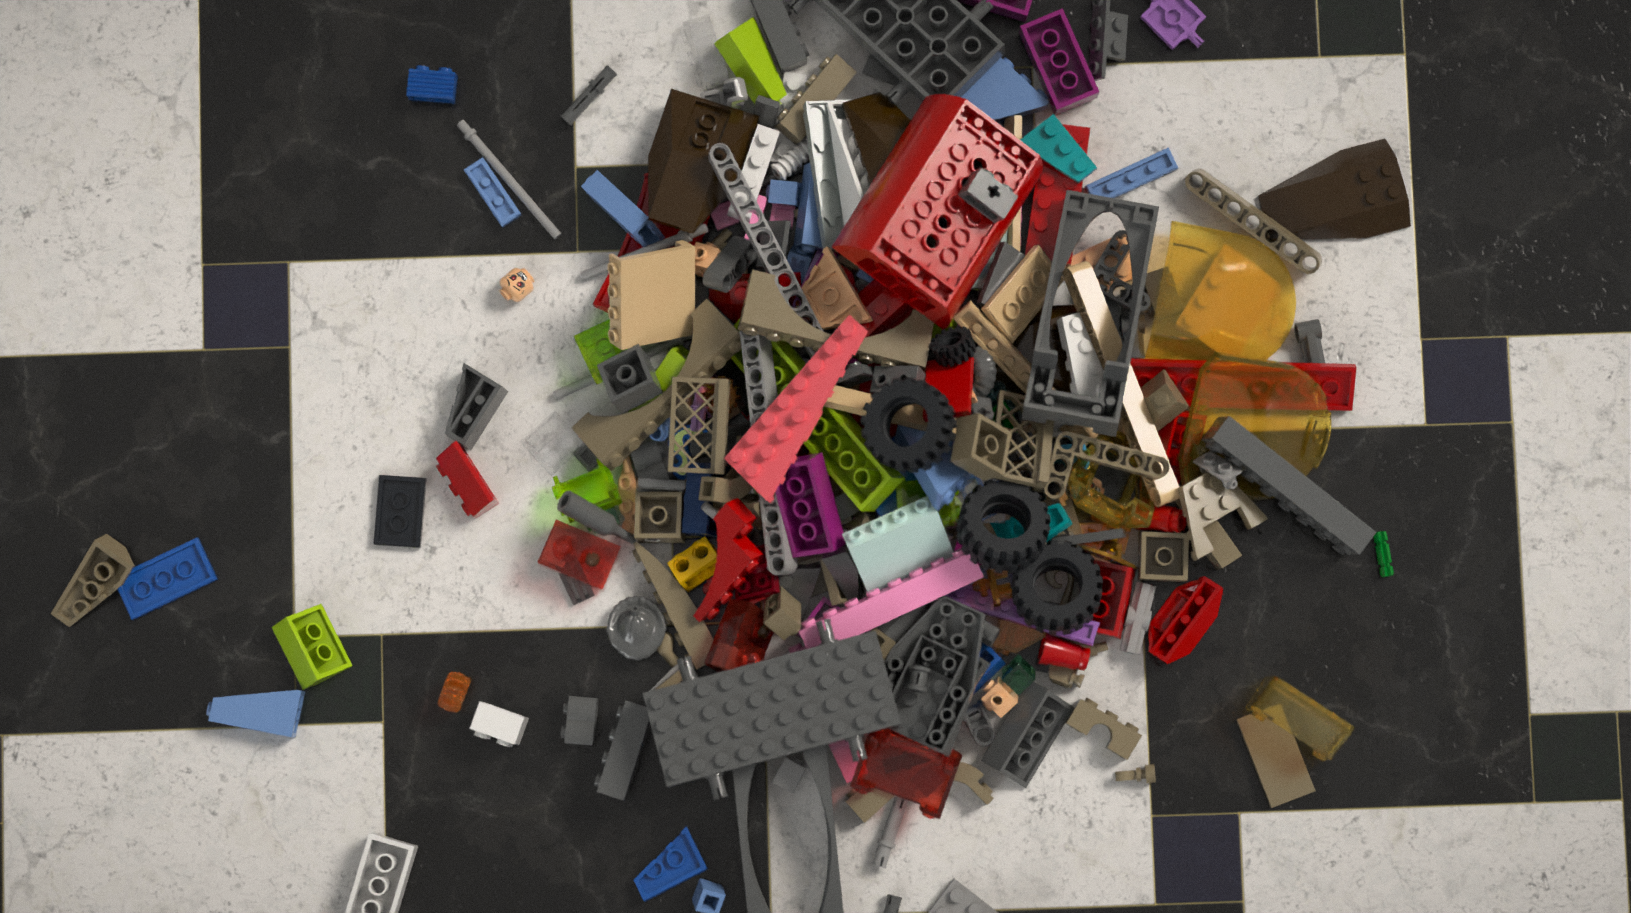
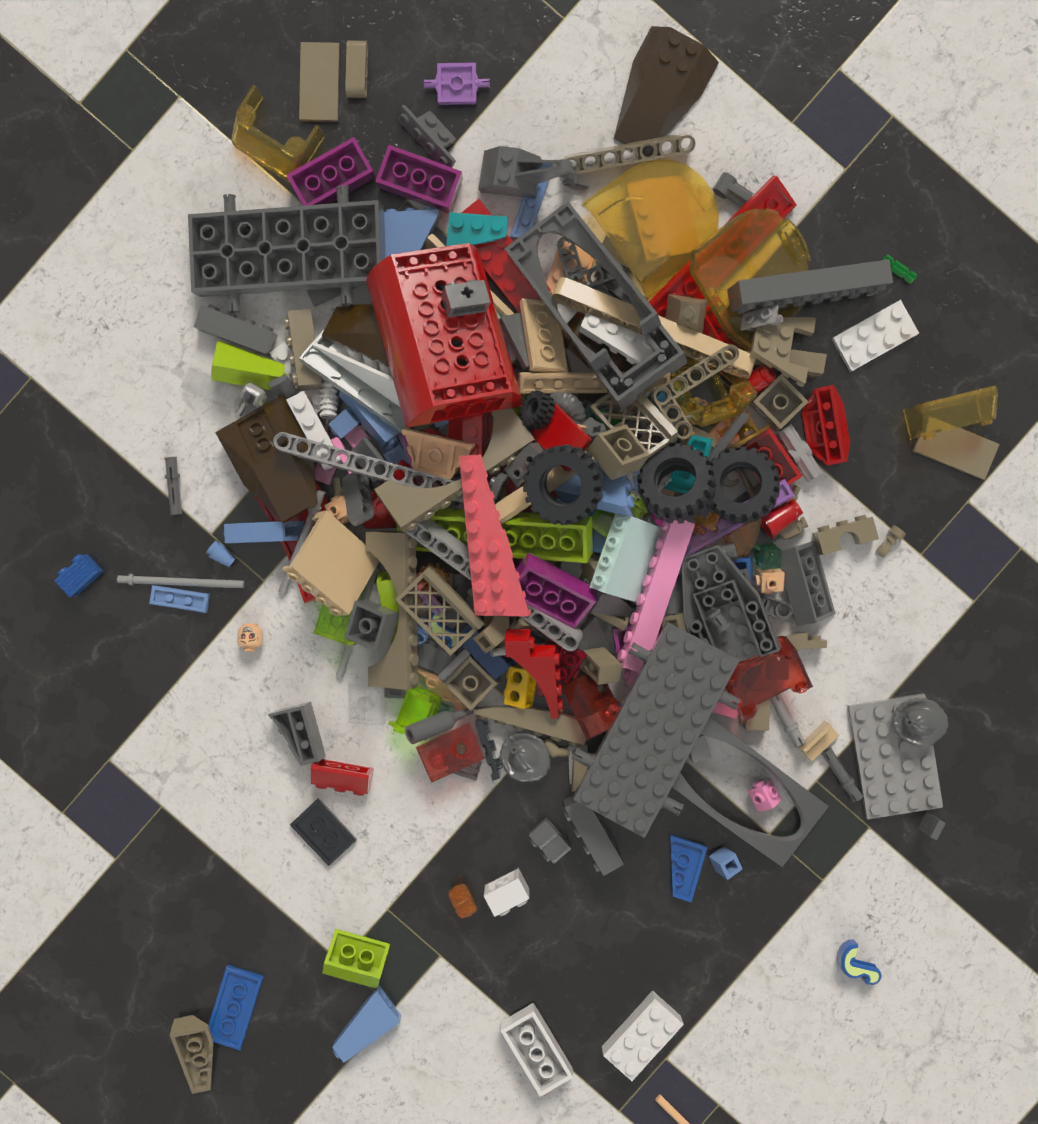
camera: 55 degrees left, 5 degrees up
none -> medium blue cone [206,541,236,568]
none -> black wing [475,719,503,781]
none -> dark grey slope [478,146,590,199]
none -> bright pink brick [748,779,782,812]
none -> tan panel [798,721,840,761]
none -> white plate [832,300,919,372]

